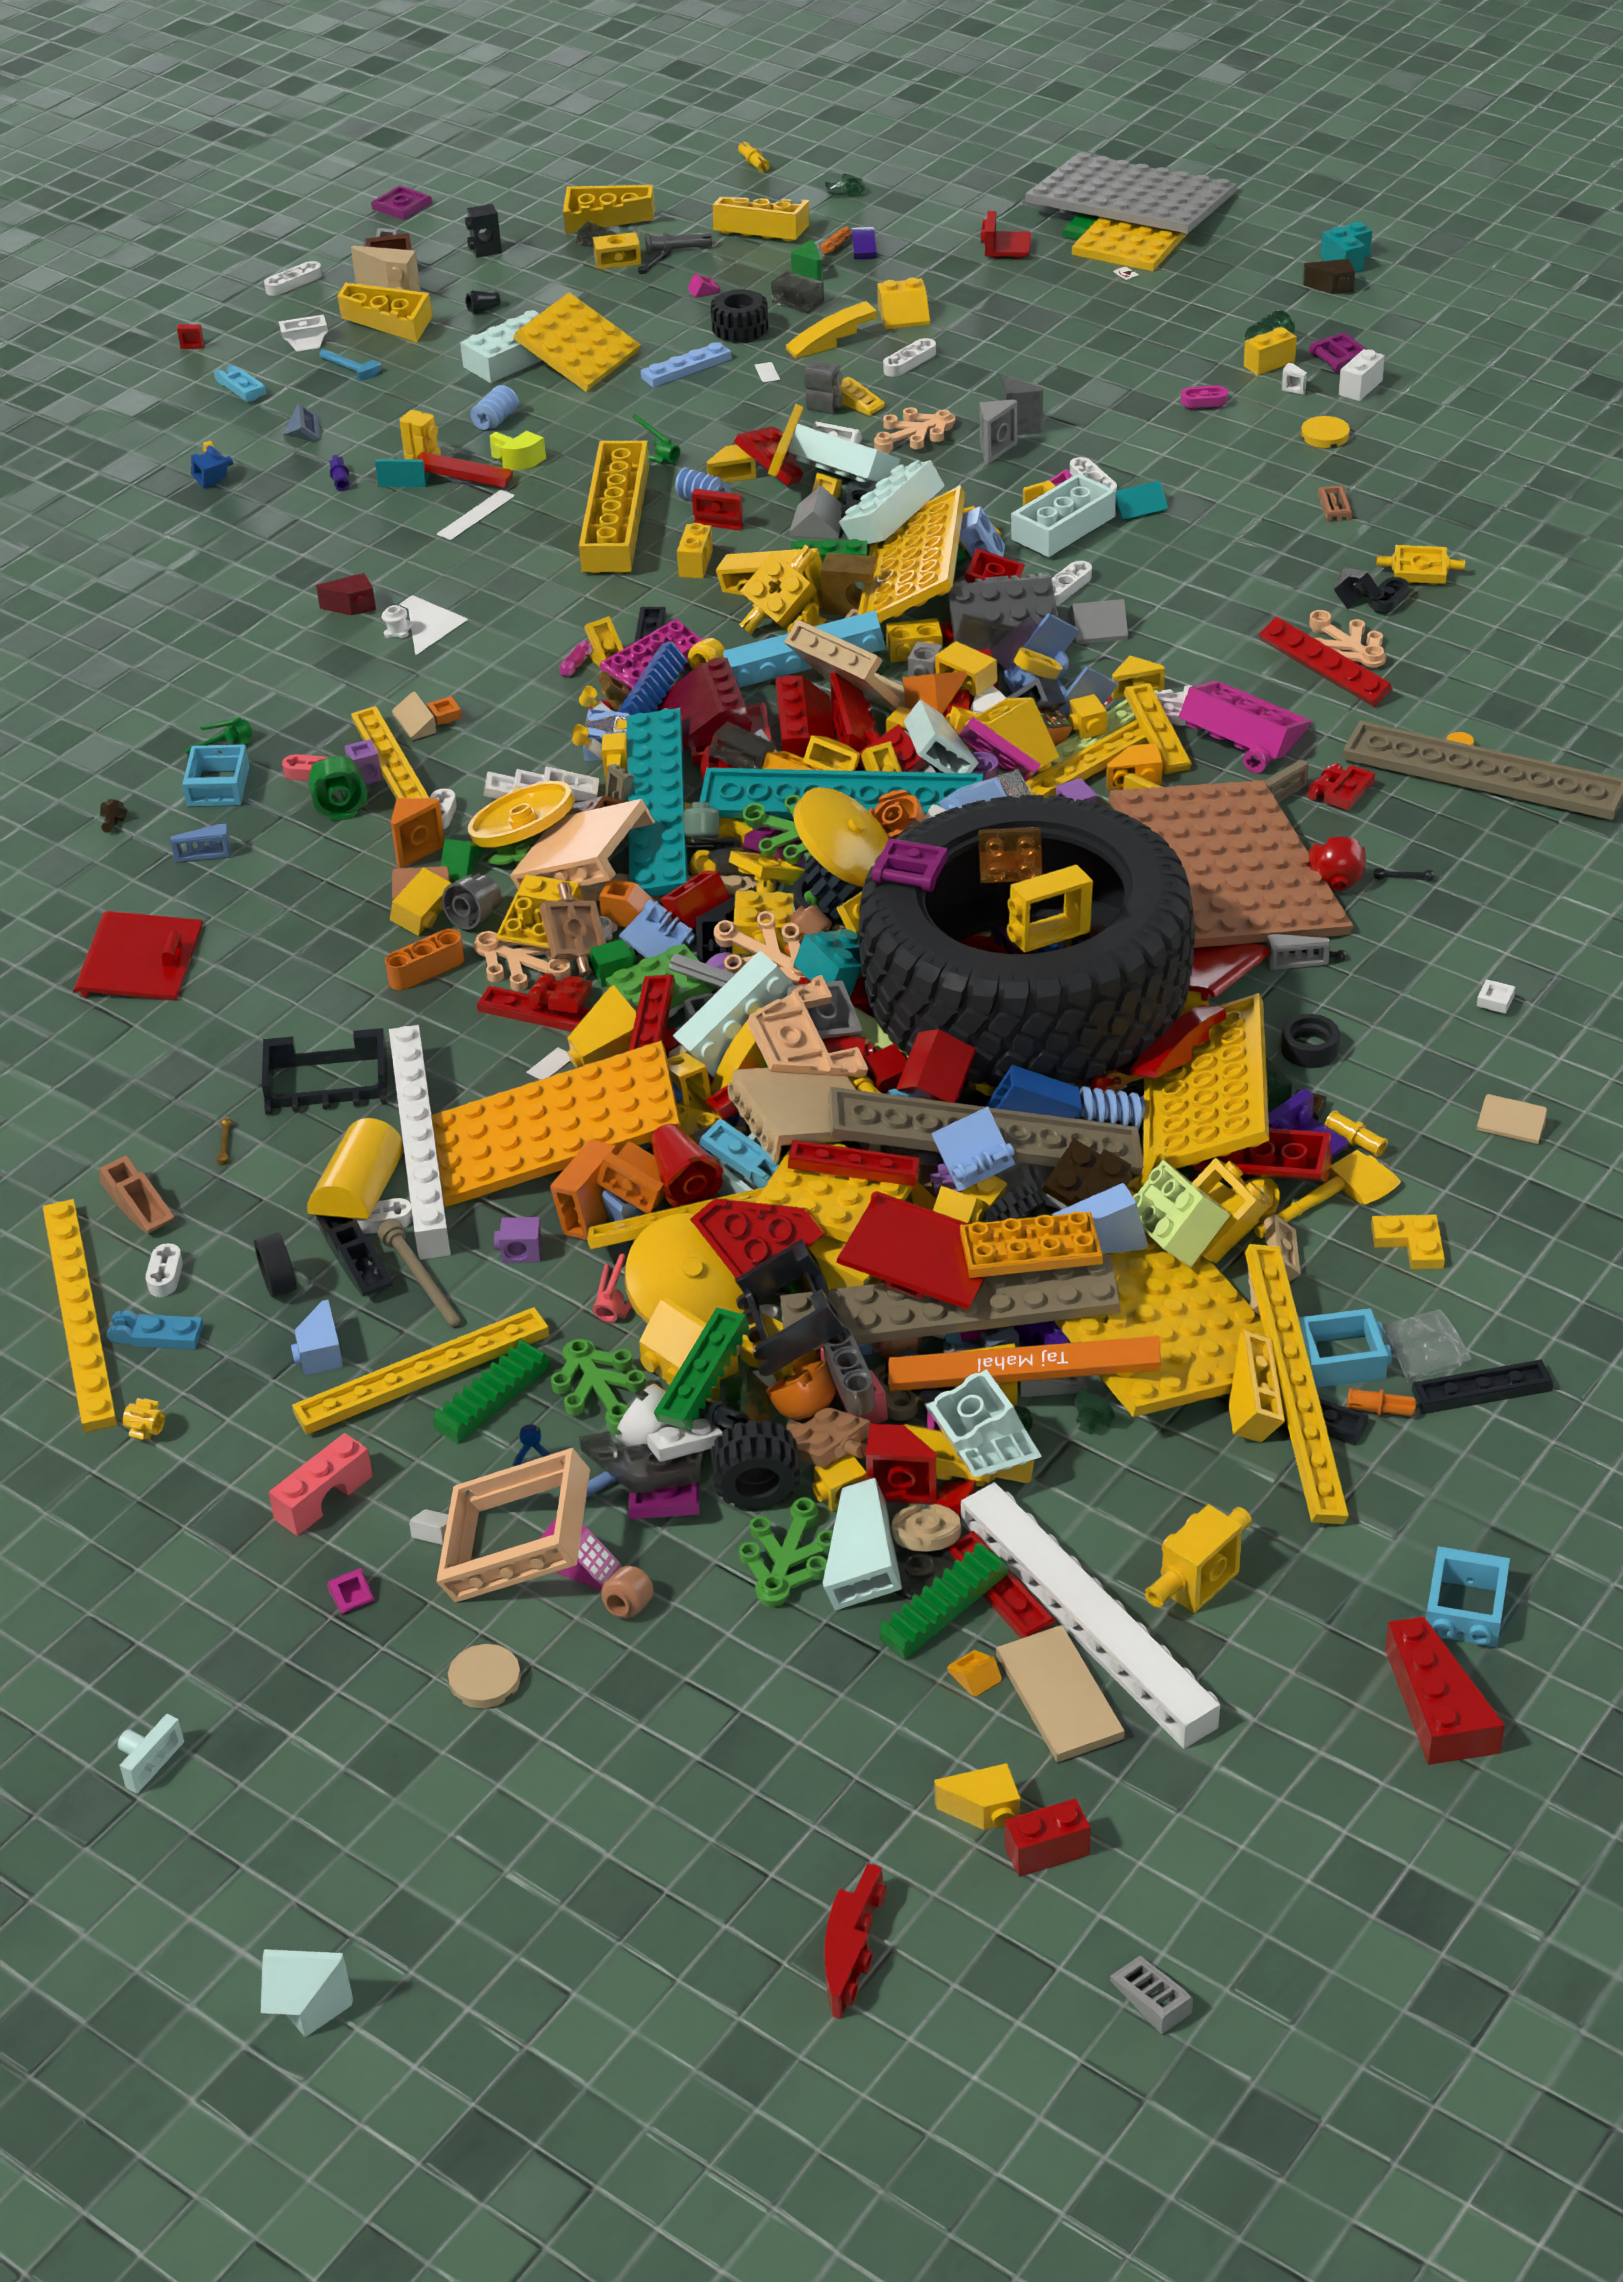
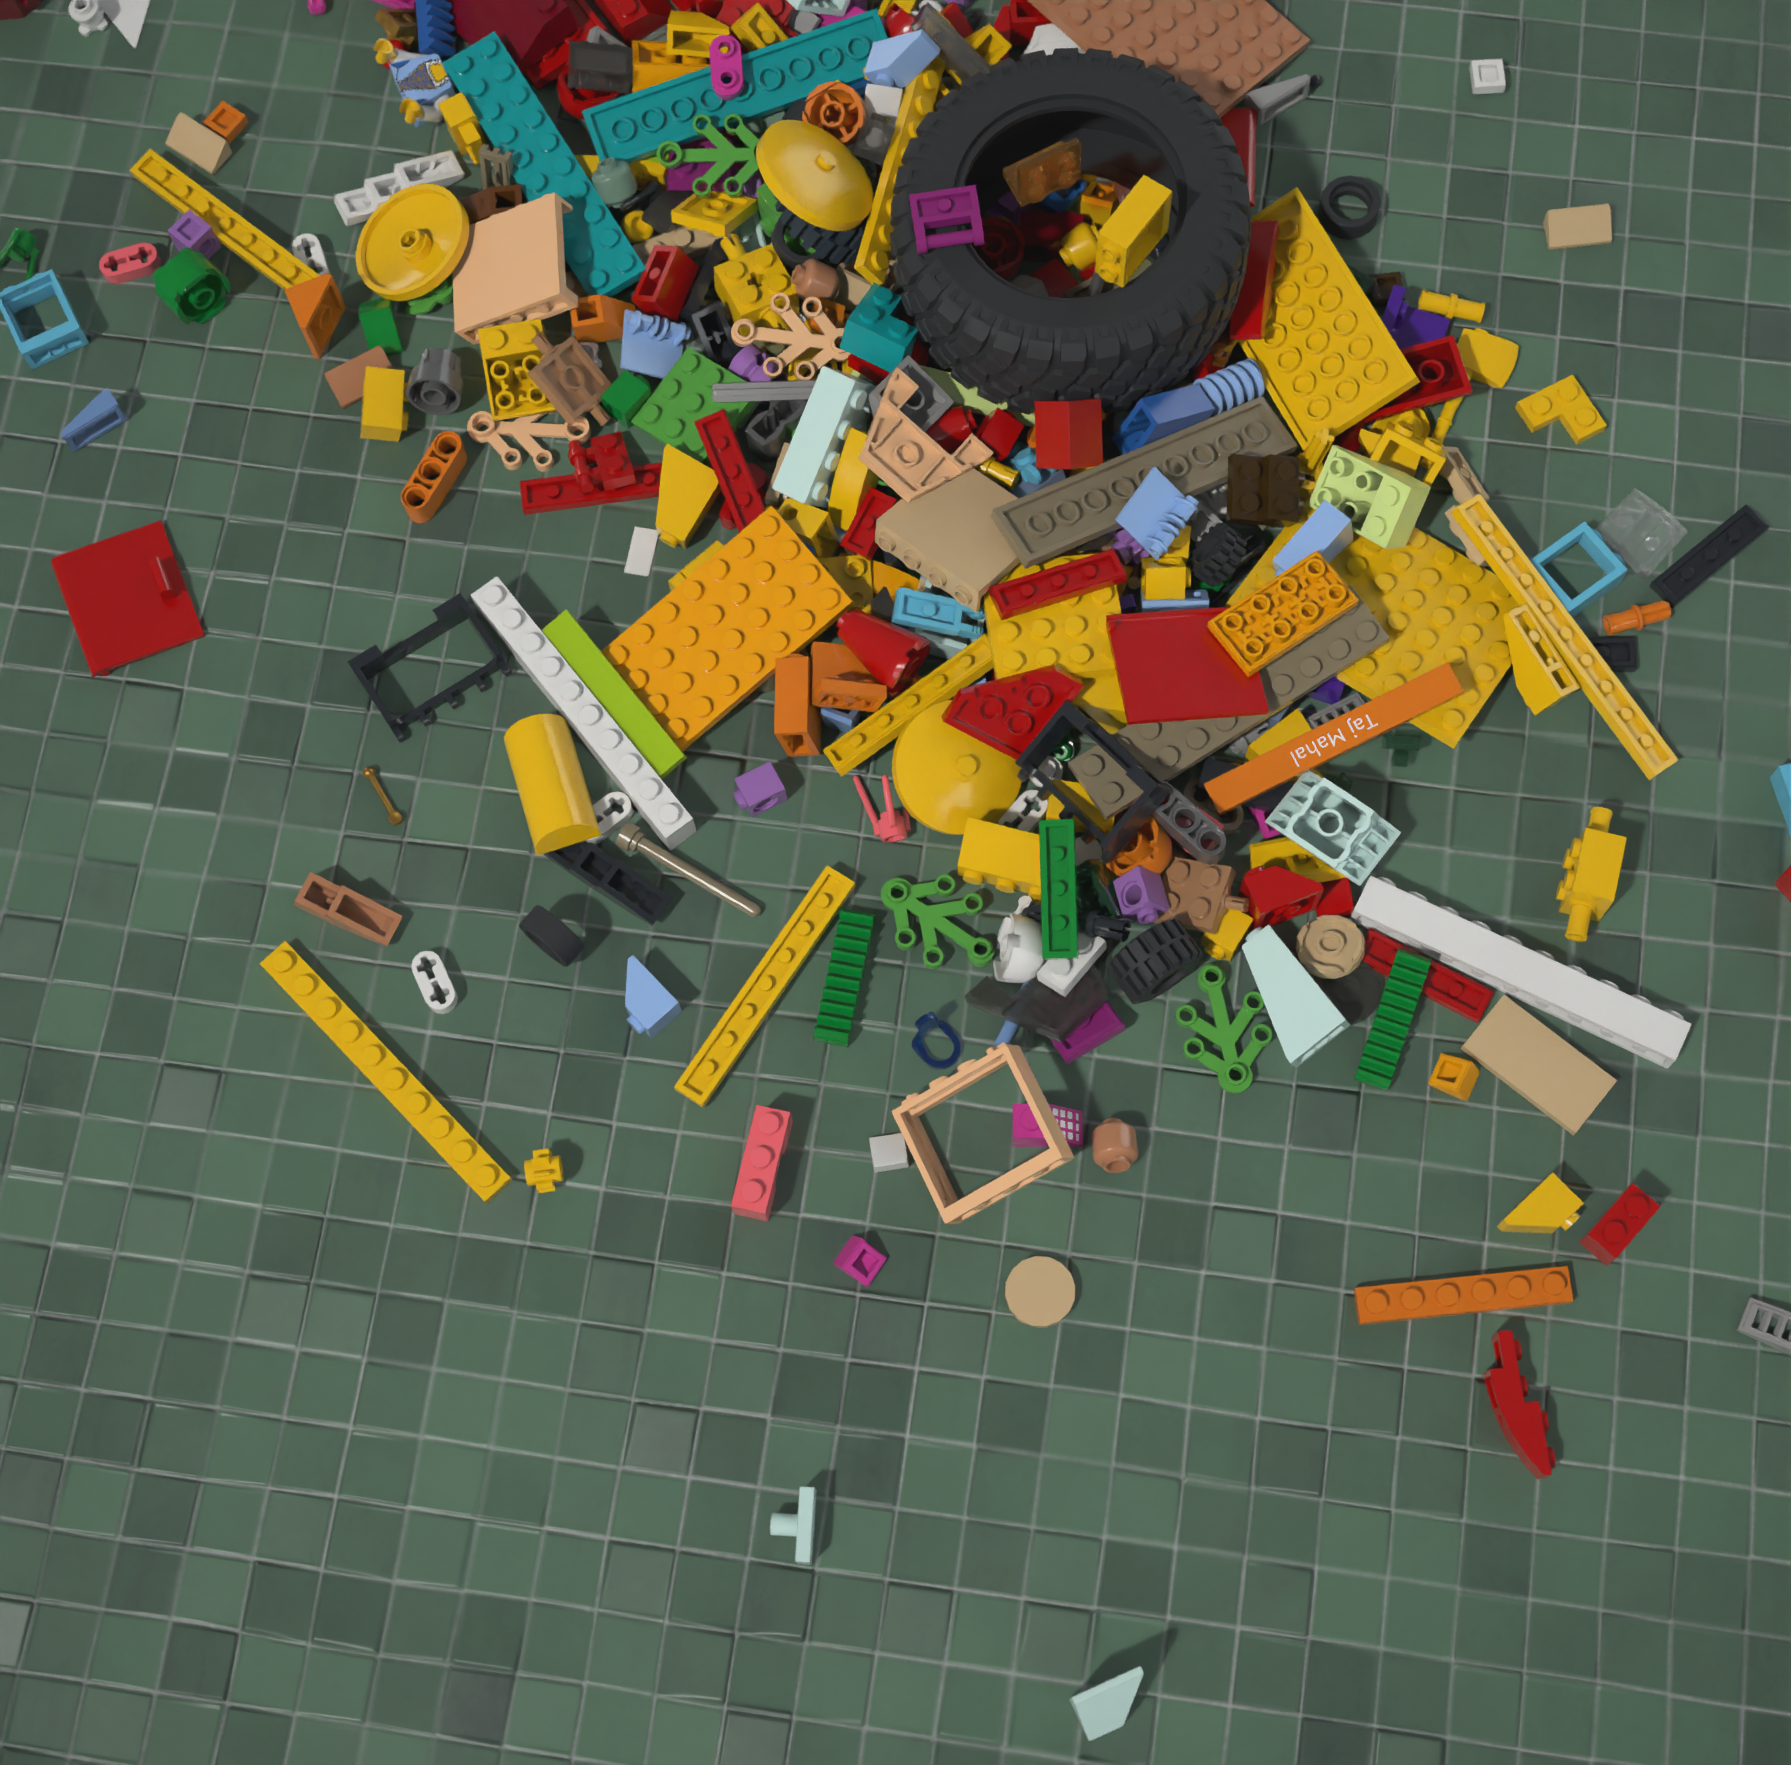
camera: 25 degrees left, 30 degrees up
dark azure hinge [106,1310,204,1350] -> none
none -> lime tile [541,609,687,779]
none -> dark pink plate [709,35,743,100]
none -> medium lavender brick [1113,865,1170,924]
none -> orange plate [1353,1266,1574,1325]

